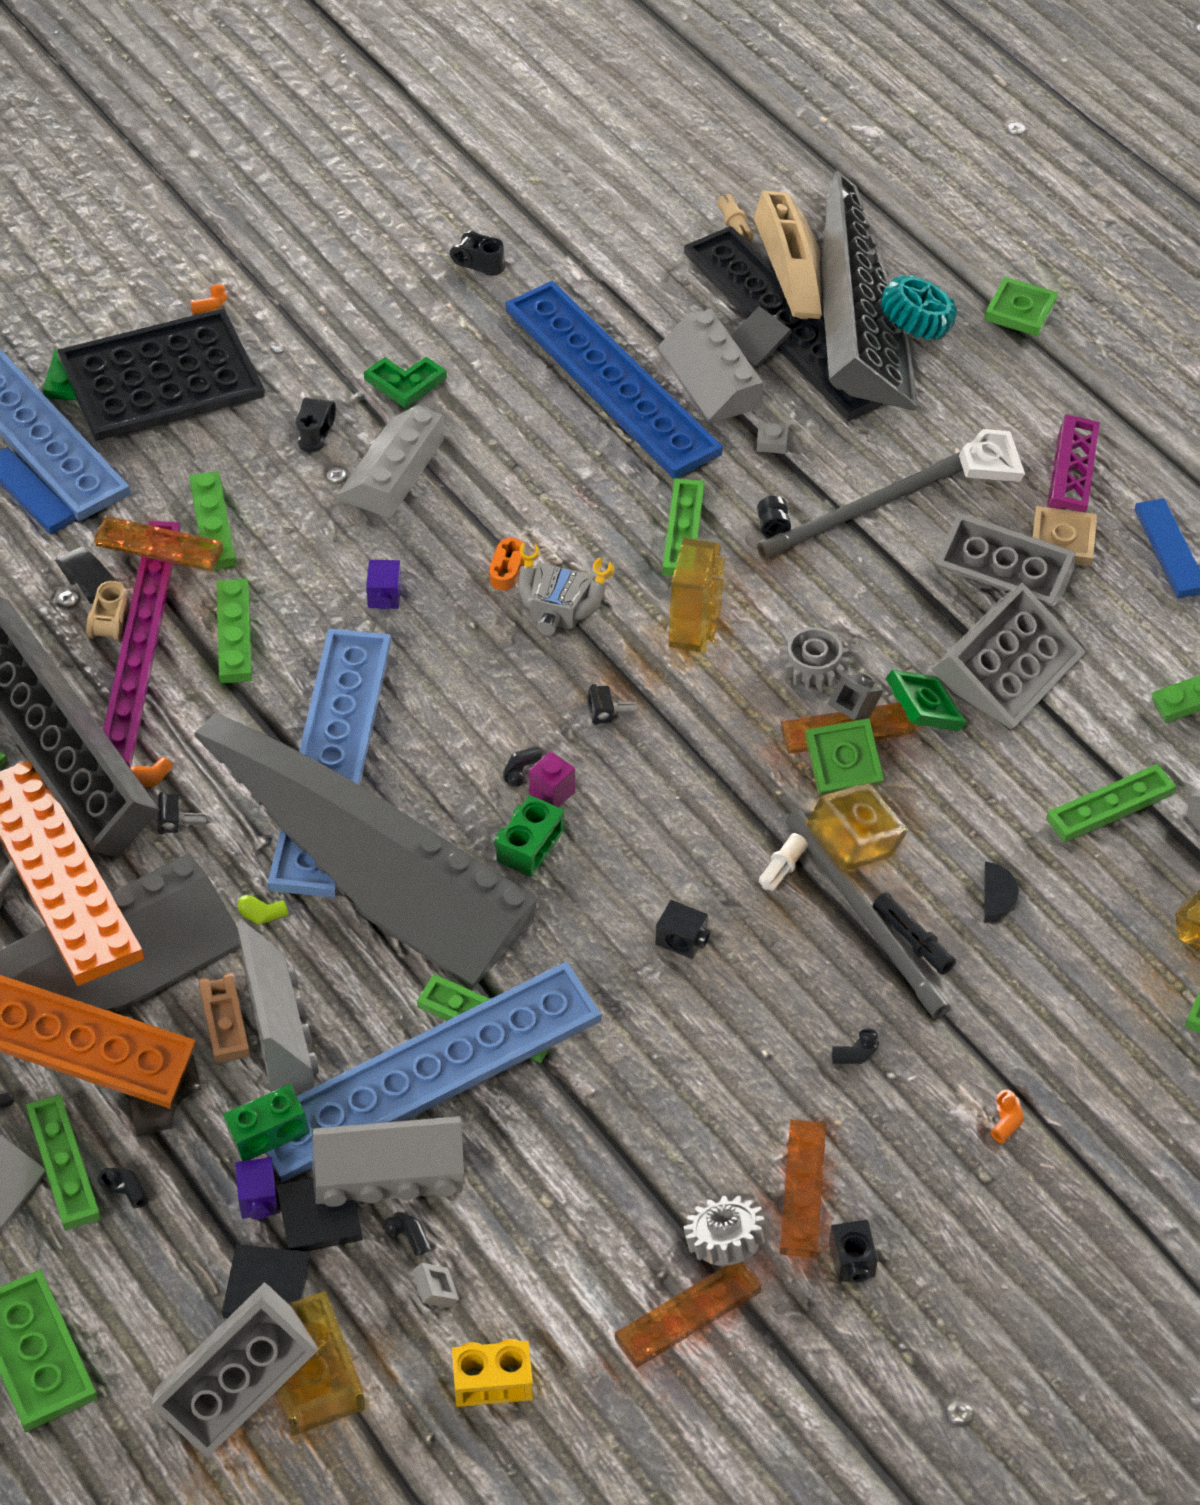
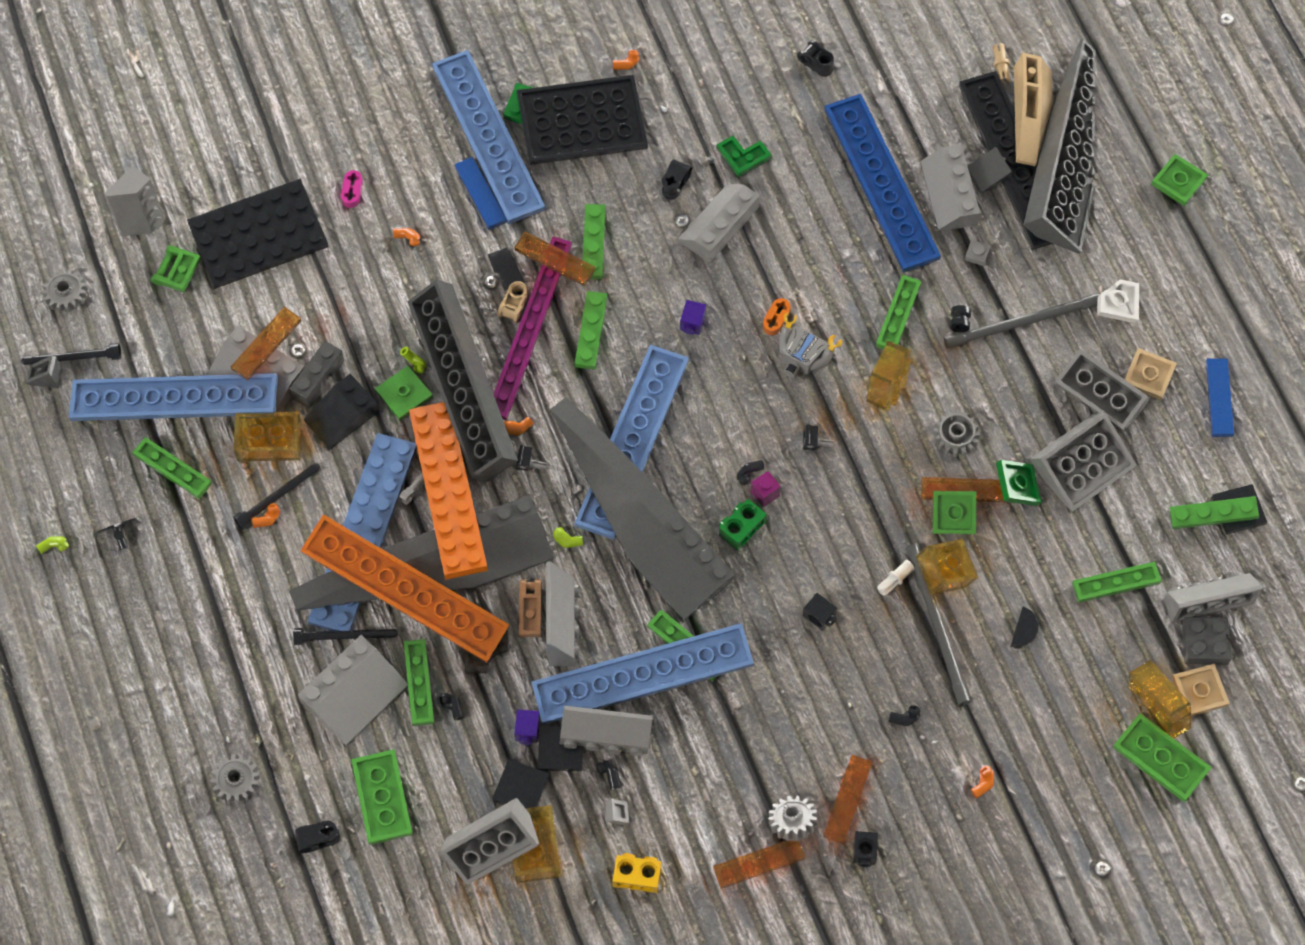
camera: 15 degrees right, 15 degrees up
green brick [223,1084,310,1161] -> none
dark grey brick [828,673,883,720] -> none
black pin [873,892,956,975] -> none
teal gear [881,274,958,340] -> none
magenta fence [1047,414,1100,513] -> none

